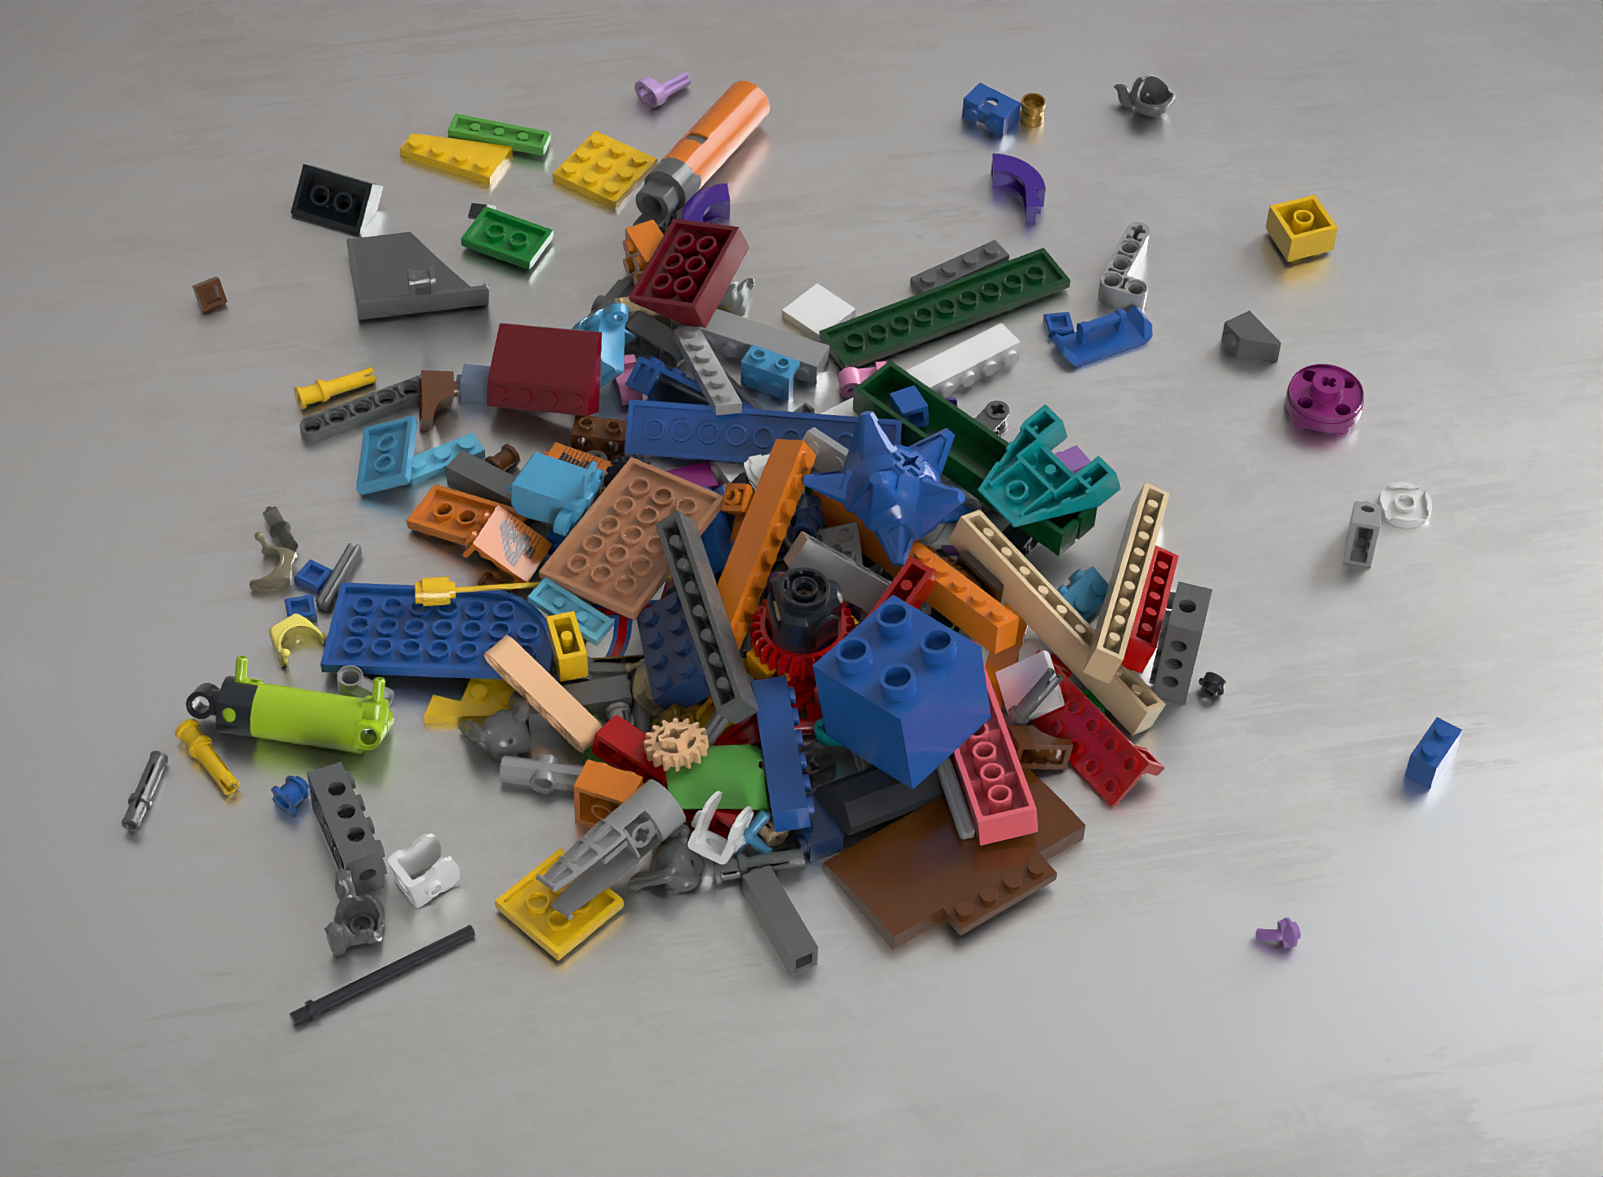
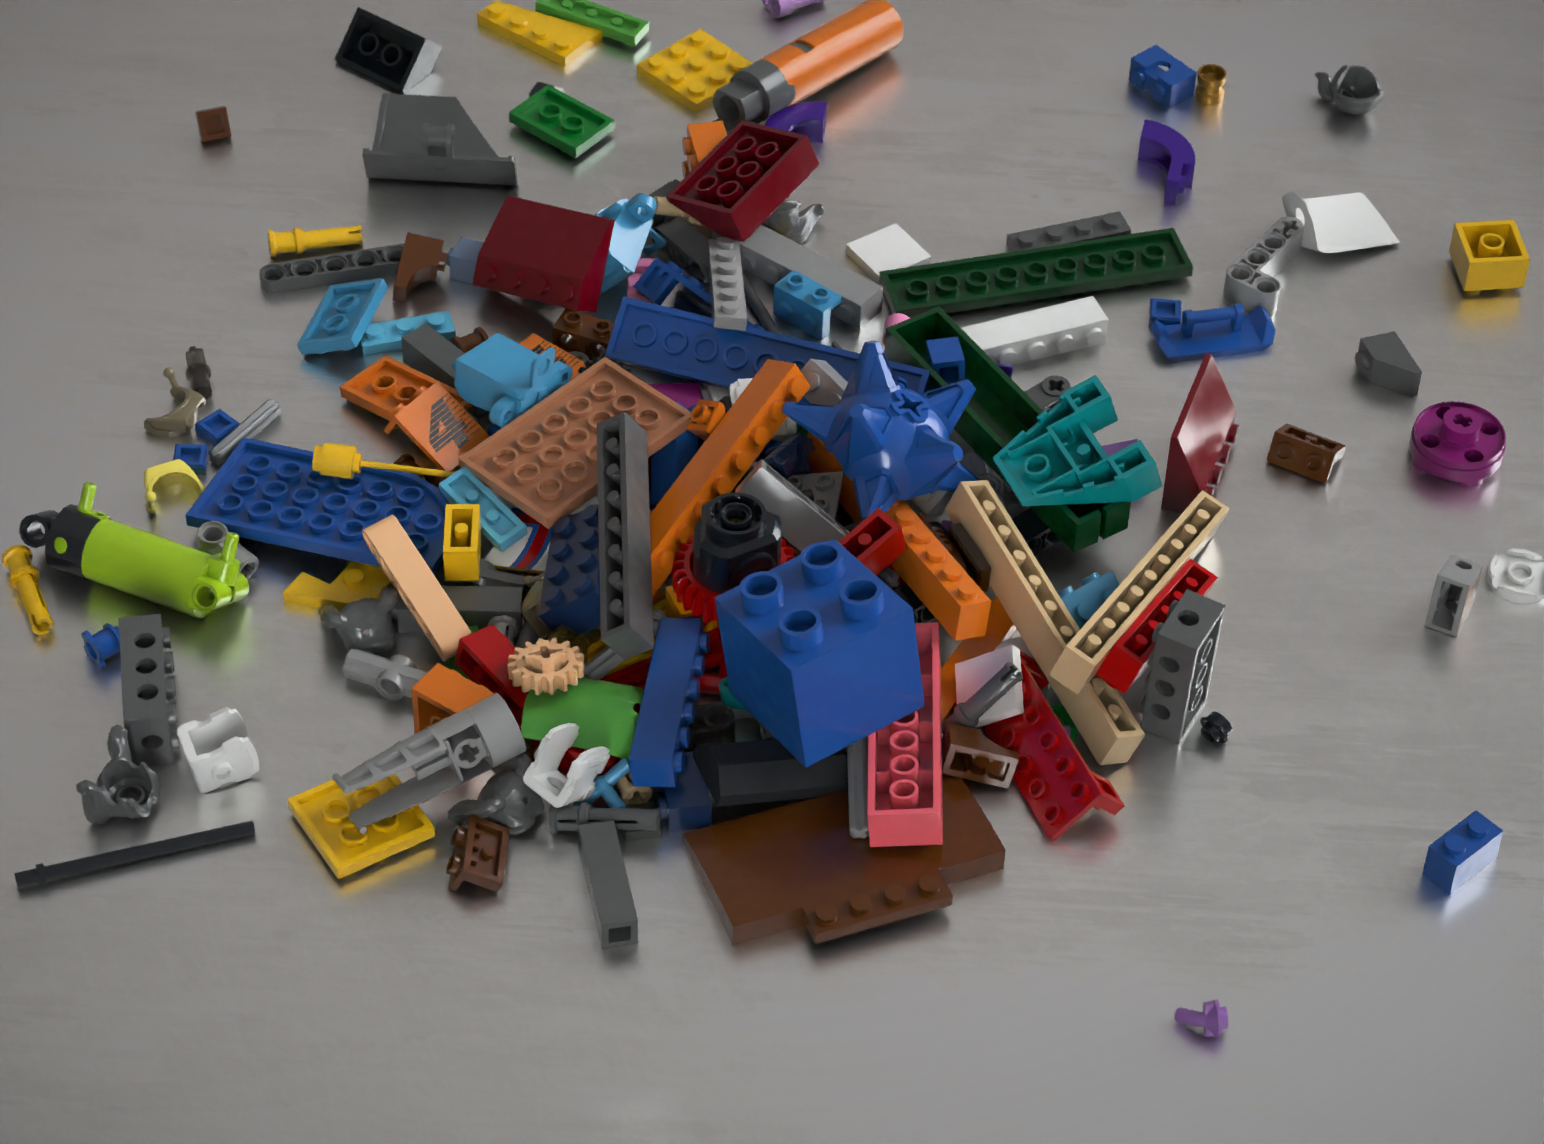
camera: 15 degrees right, 5 degrees down
none -> reddish brown bracket [446,814,510,892]
none -> dark red slope [1161,353,1239,514]
none -> reddish brown bracket [1267,423,1346,483]
none -> white piece [1282,192,1399,253]

